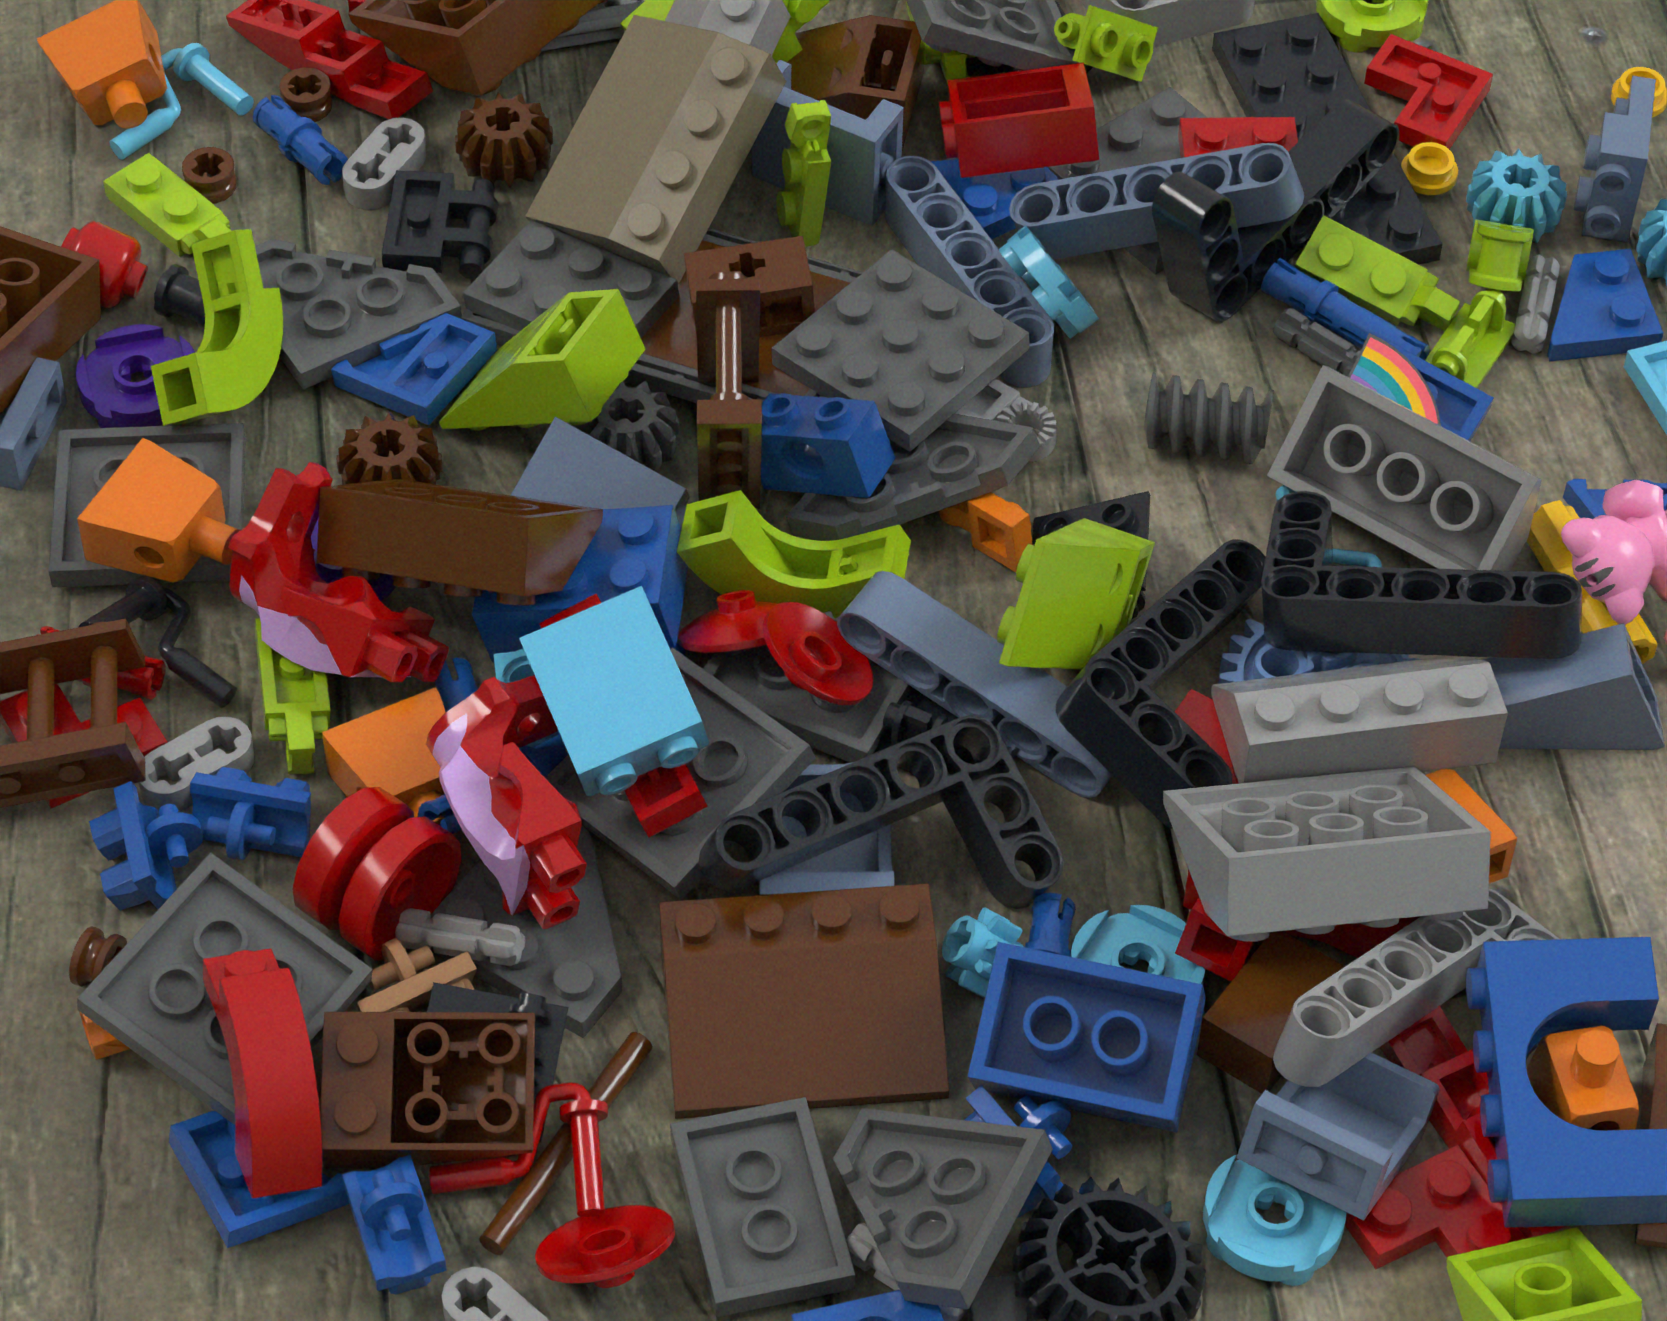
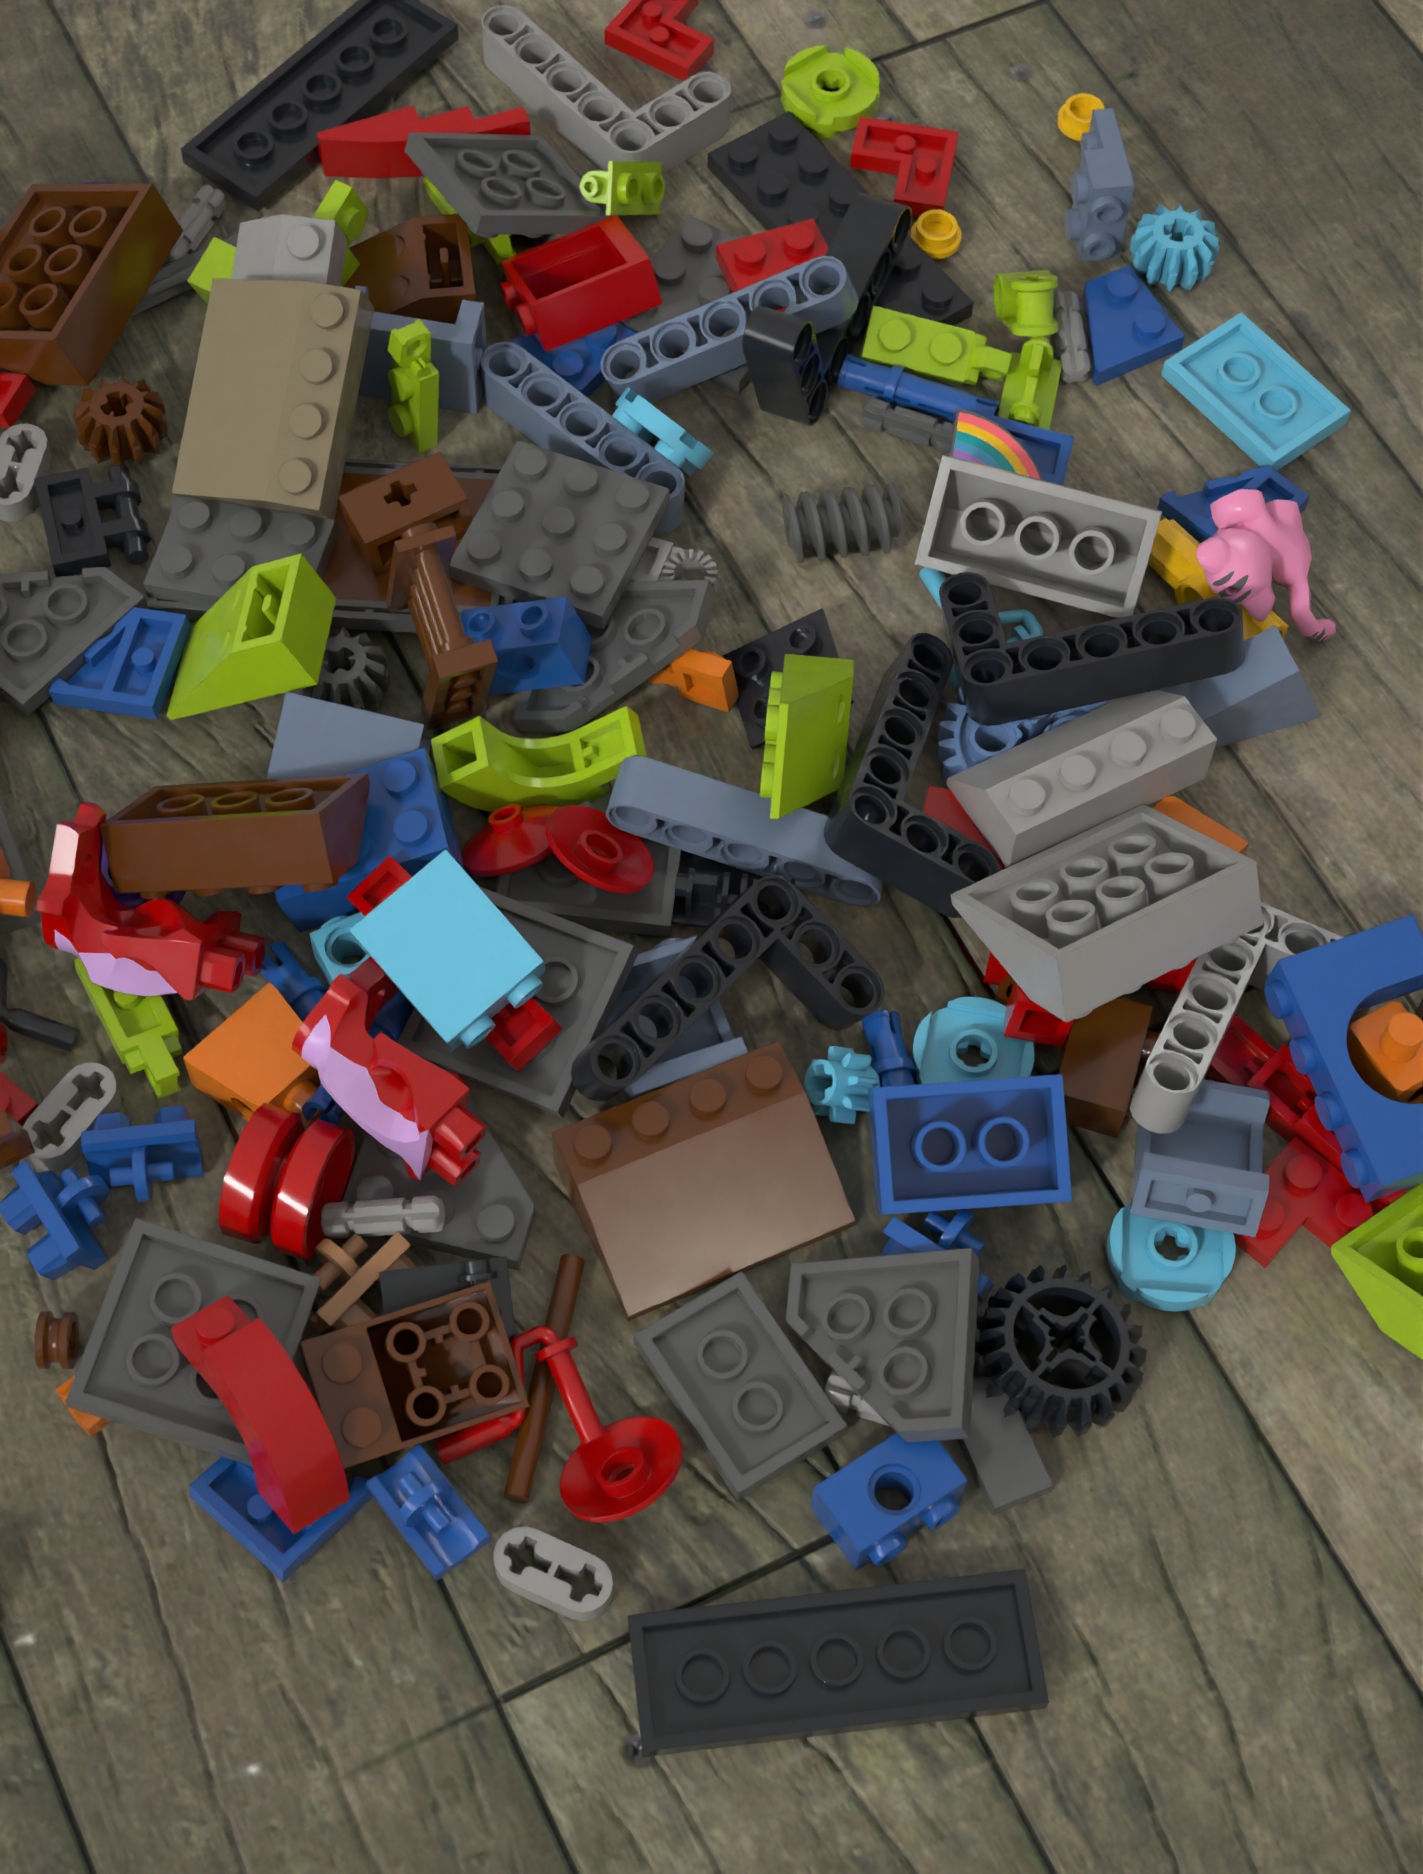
camera: 20 degrees left, 10 degrees up
reddish brown gear [336,411,443,485] -> none
medium azure gear [1466,148,1567,243] -> none

